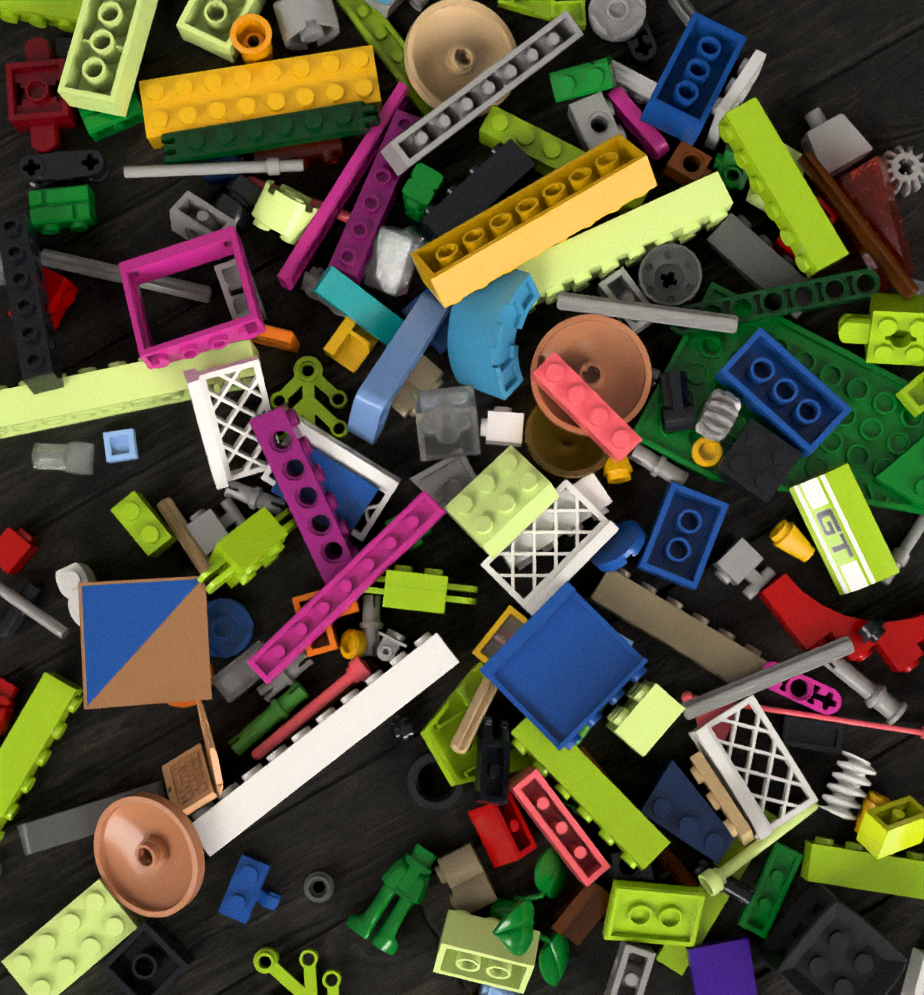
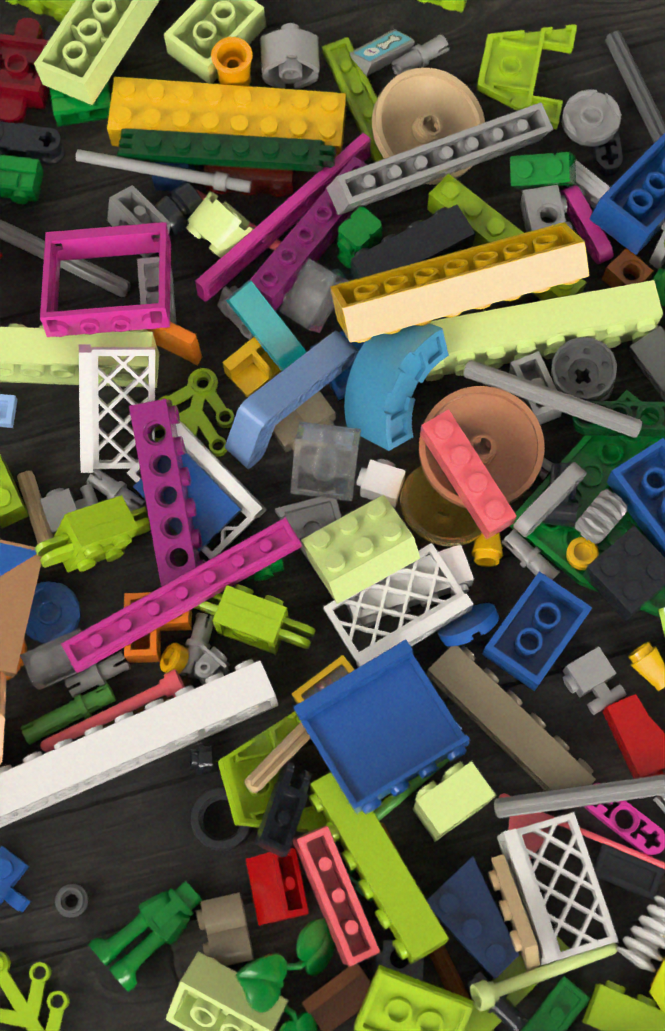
camera: 15 degrees right, 10 degrees down
none -> light grey beam [513,462,587,538]

